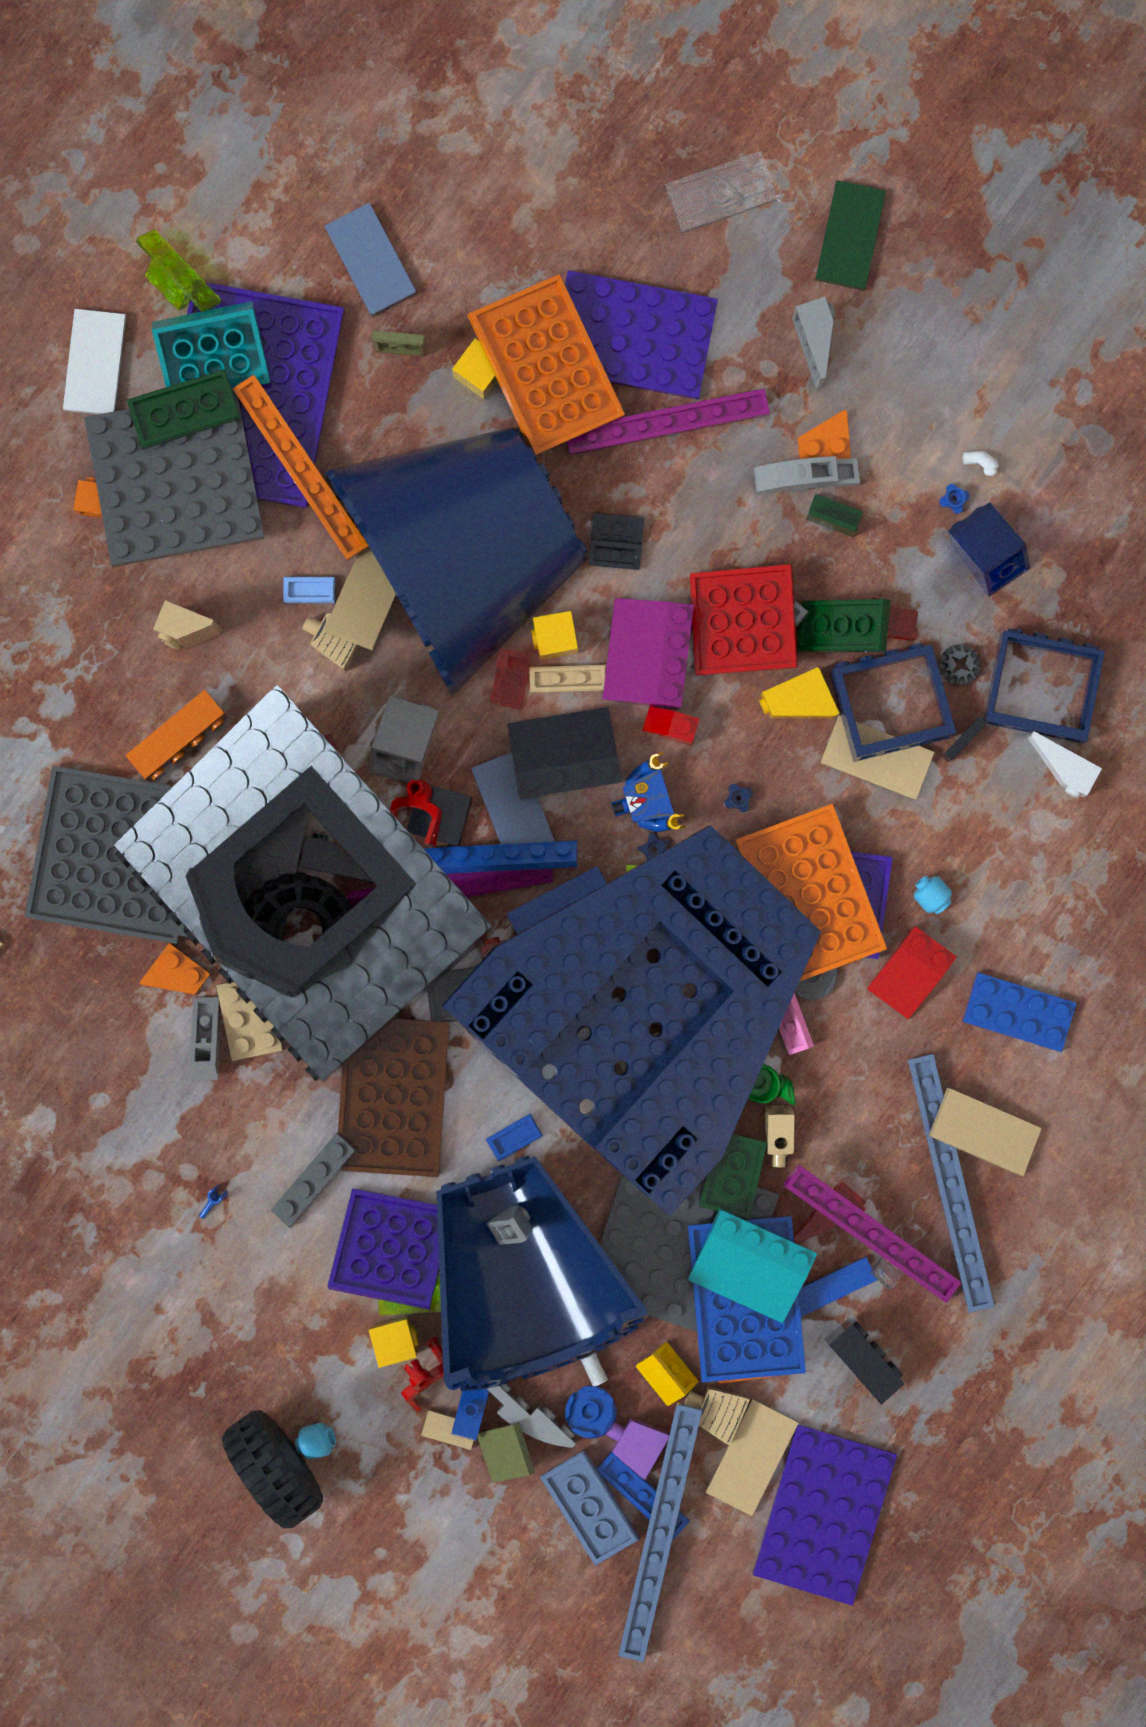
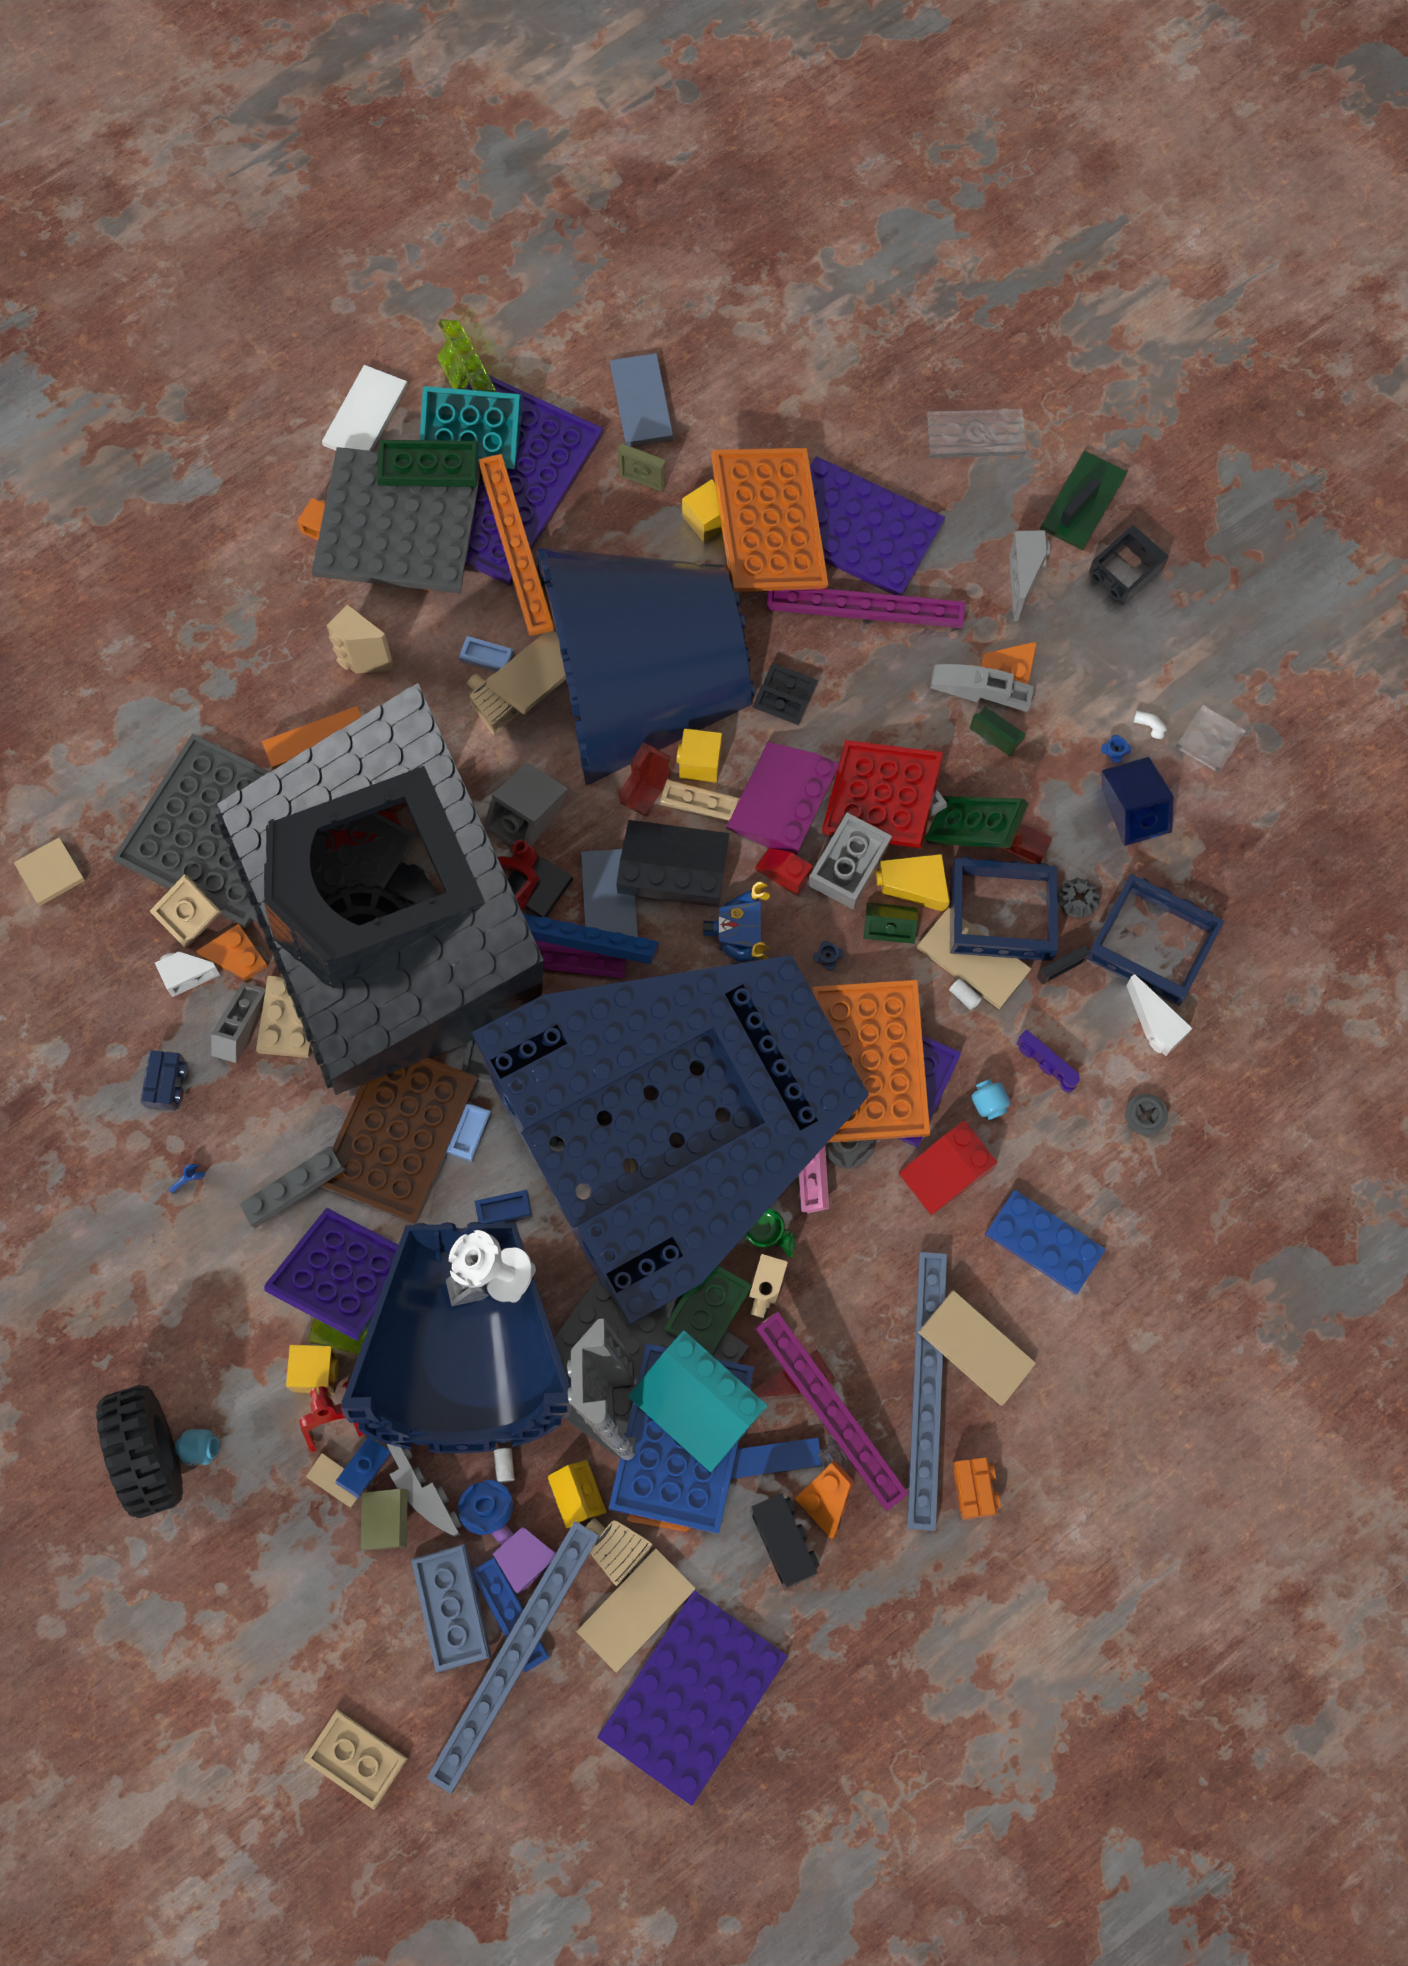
camera: 20 degrees right, 15 degrees down
none -> dark blue brick [140,1050,188,1111]
none -> tan tile [150,874,222,948]
none -> white slope [155,952,220,997]
none -> tan tile [304,1709,408,1810]
none -> light blue tile [447,1103,491,1161]
none -> white piece [449,1230,536,1303]
none -> light grey slope [567,1318,636,1460]
none -> orange wing [795,1460,854,1539]
none -> light grey slope [809,813,892,910]
none -> dark green panel [863,903,918,944]
none -> white piece [949,978,982,1010]
none -> orange brick [952,1457,1001,1520]
none -> dark purple plate [1016,1029,1080,1093]
none -> black tile [1061,478,1101,528]
none -> black window [1089,525,1169,604]
none -> dark grey gear [1125,1094,1168,1136]
none -> clear plate [1176,705,1246,773]

